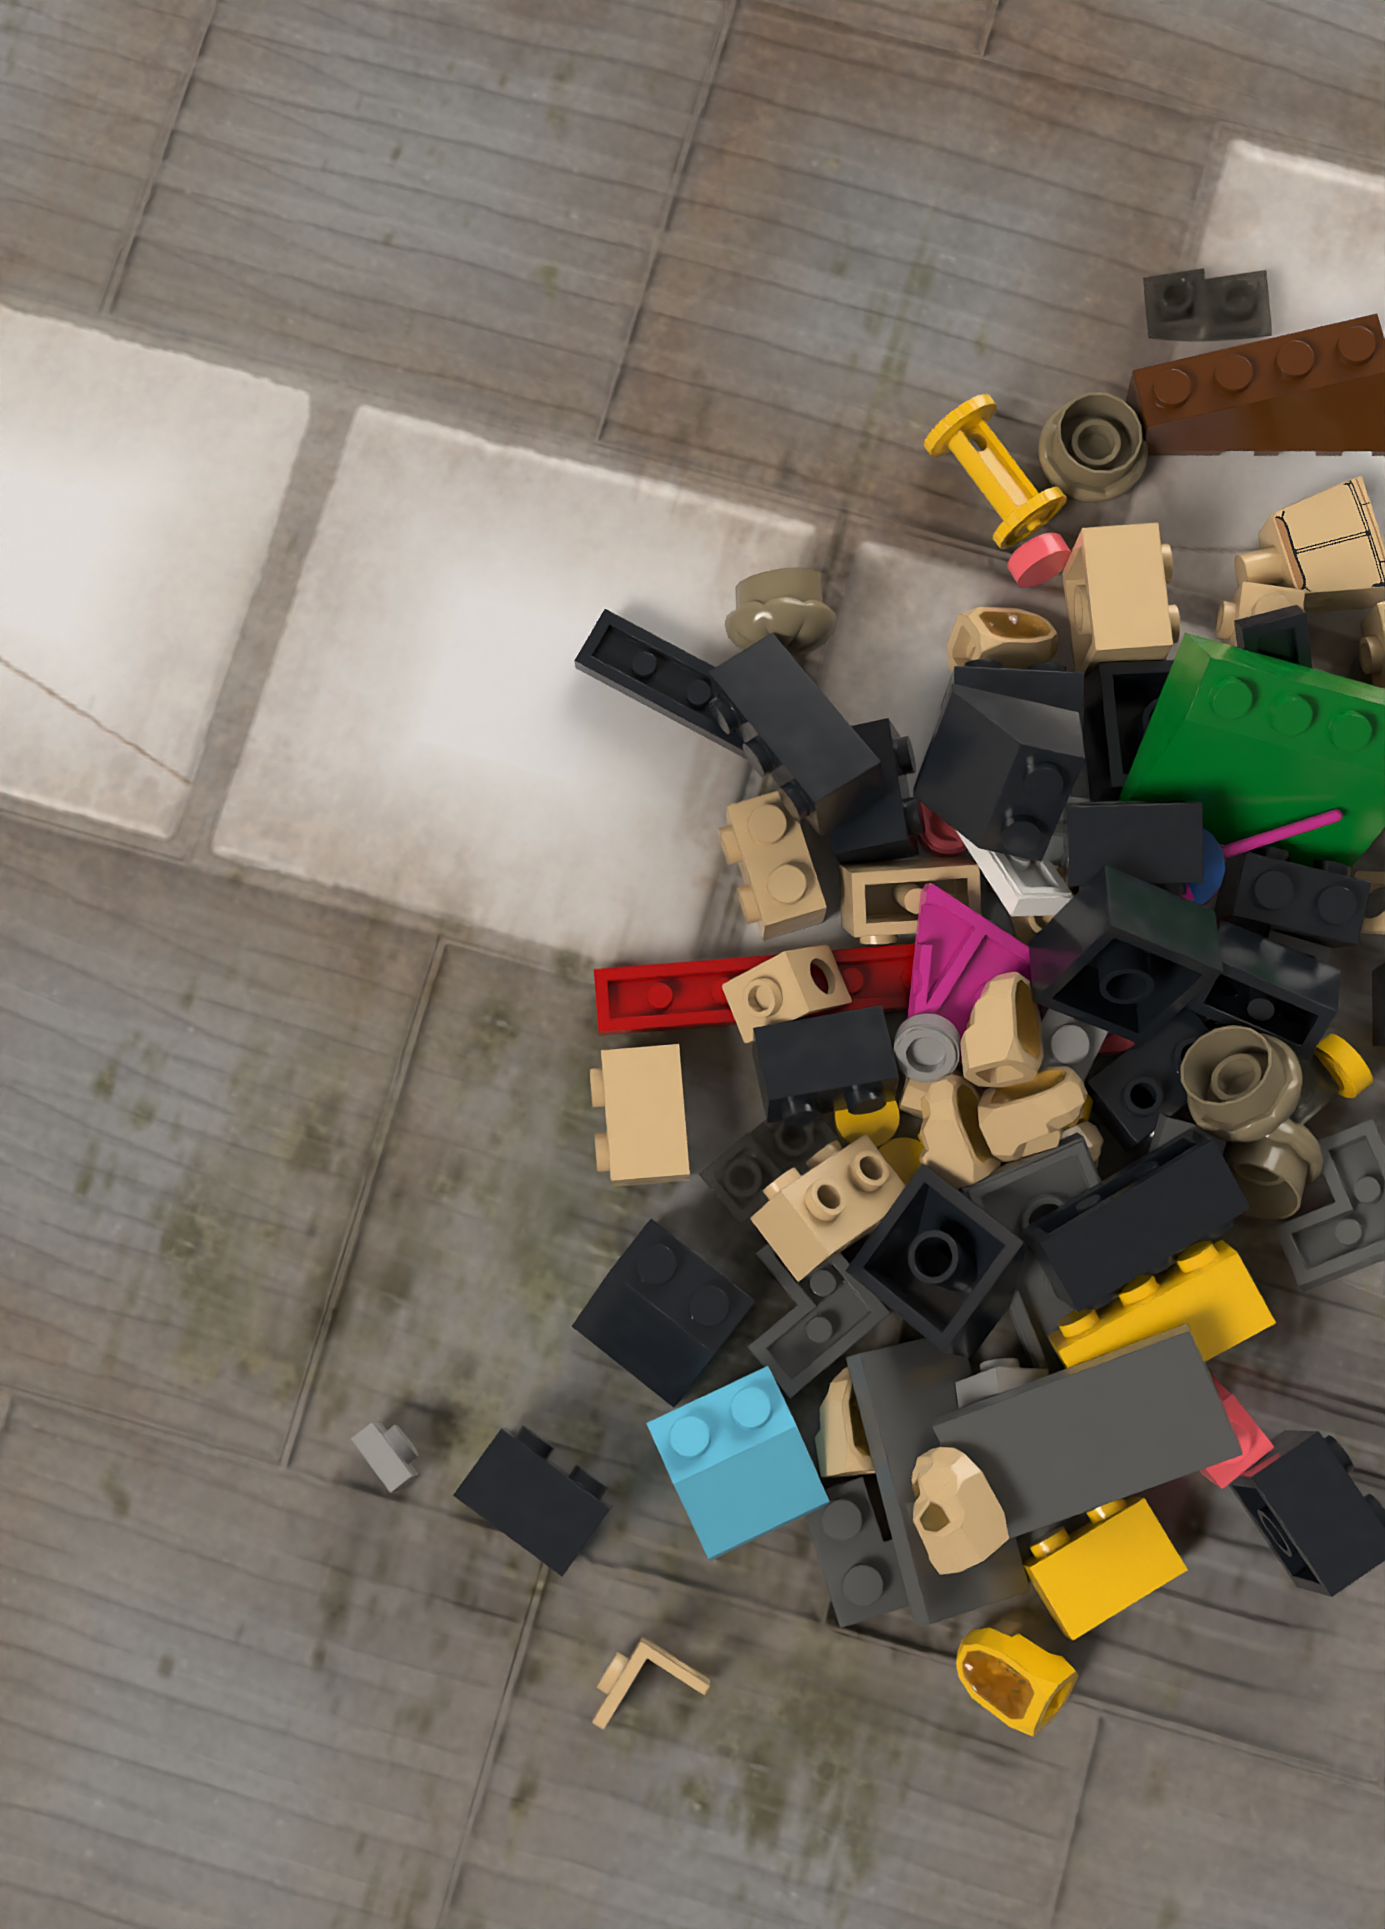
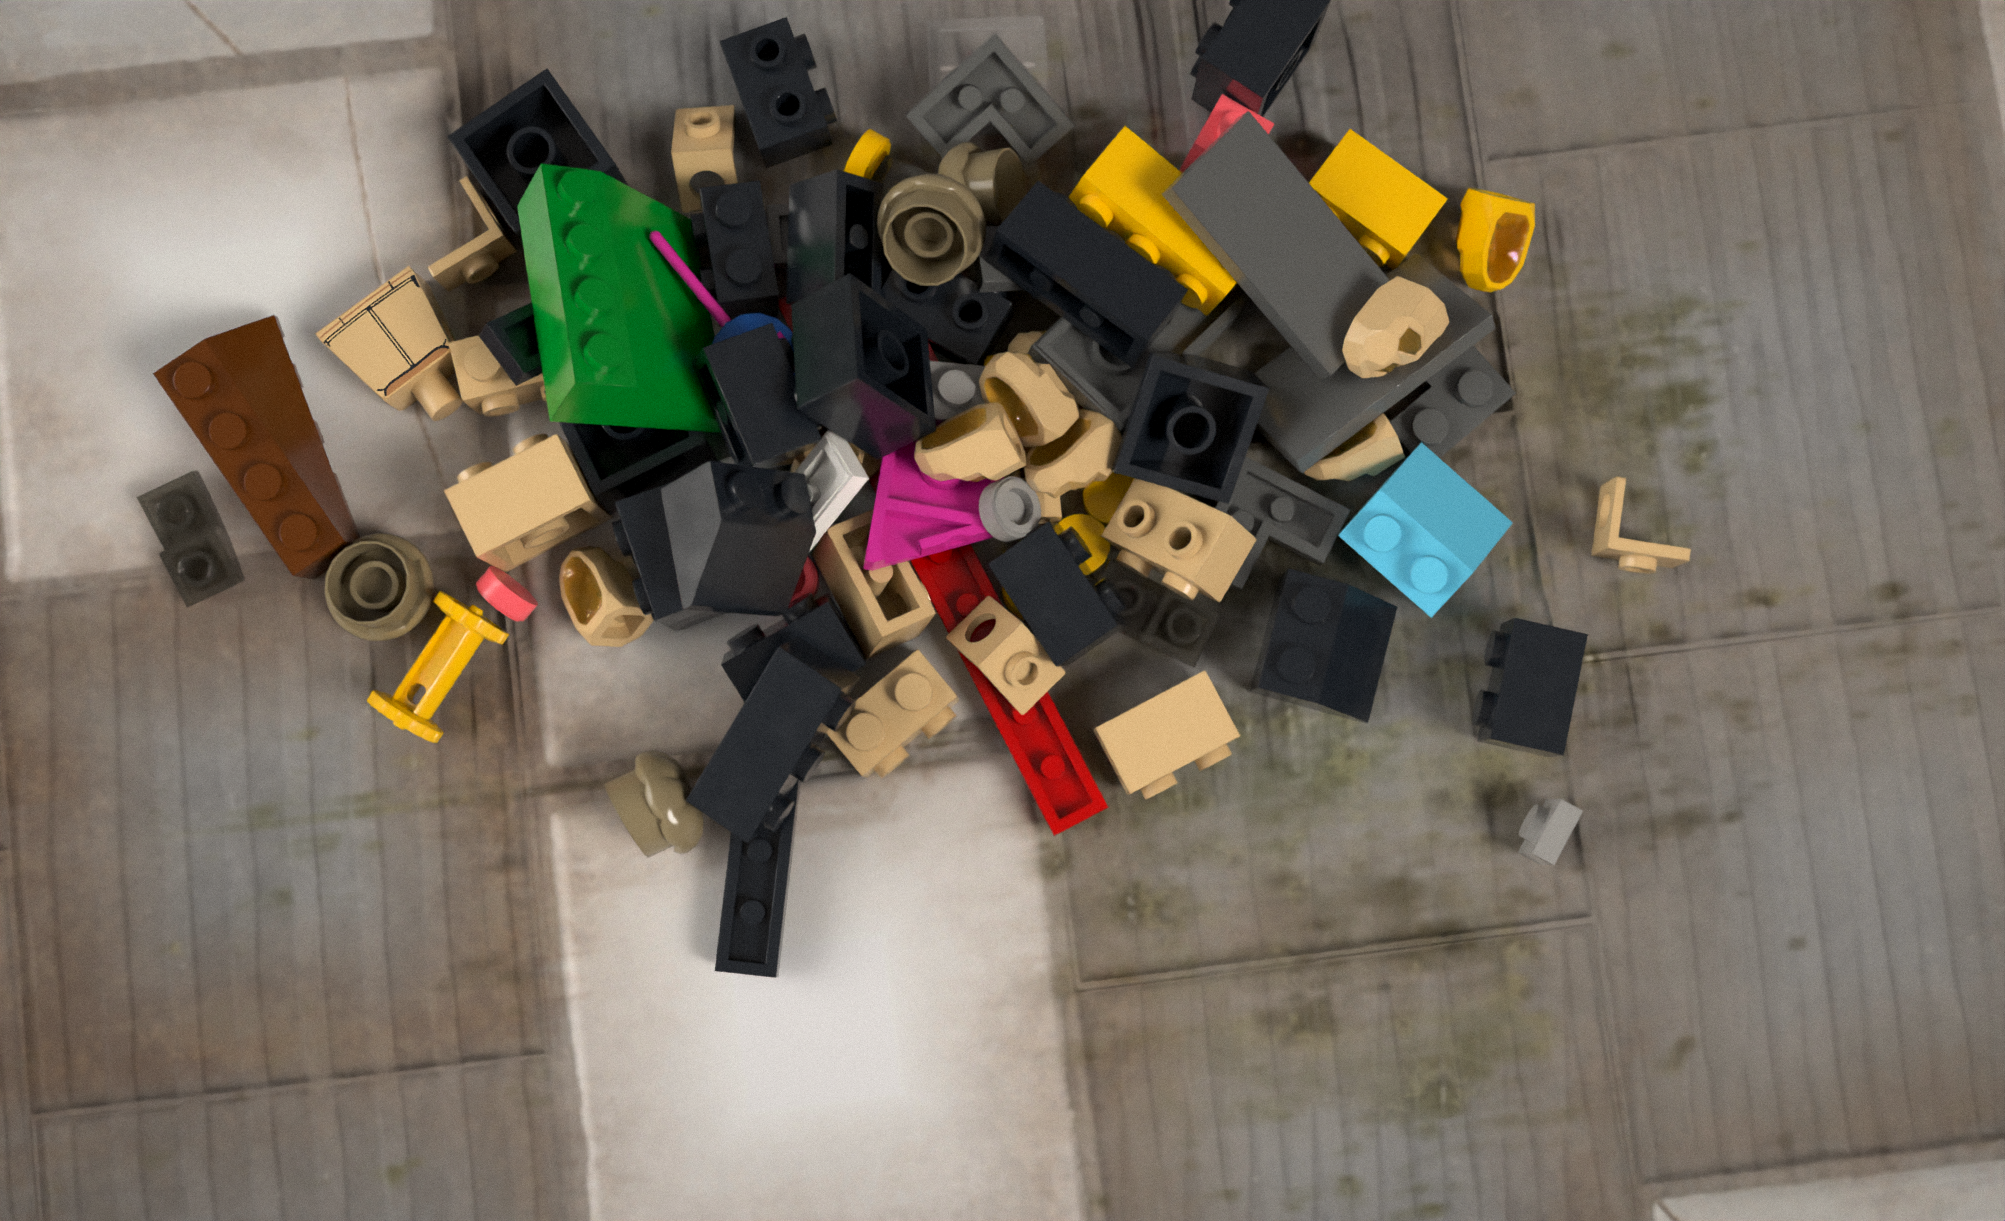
camera: 110 degrees left, 5 degrees up
light grey plate [955,1358,1049,1409] -> none

